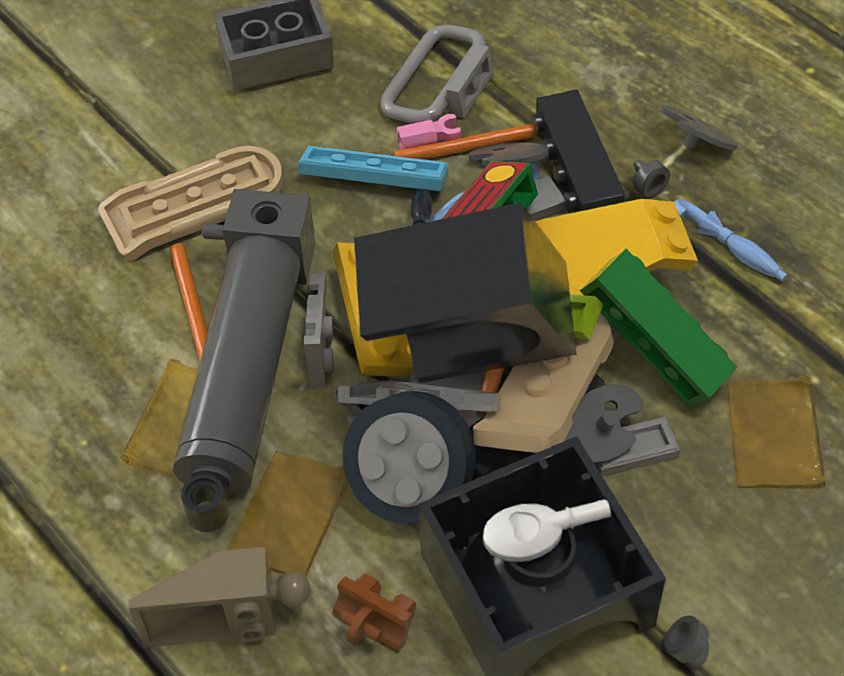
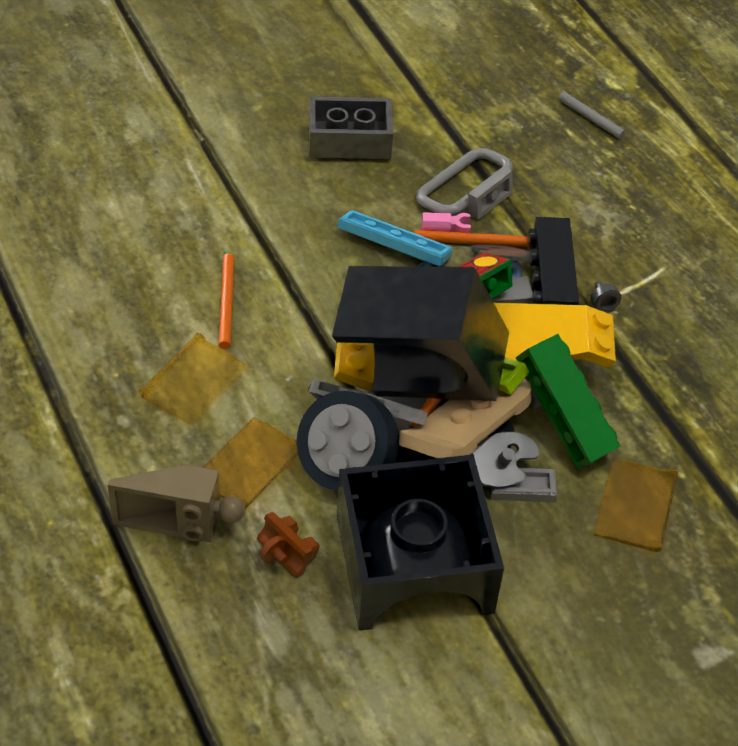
camera: 10 degrees right, 5 degrees down
tan piece [98,146,283,261] -> none
dark grey piece [173,189,316,532] -> none
light grey wing [304,272,334,389] -> none
white piece [484,499,611,562] -> none
dark grey piece [660,105,738,151] -> none
dark grey tile [665,615,709,667] -> none
light blue piece [674,200,787,282] -> none

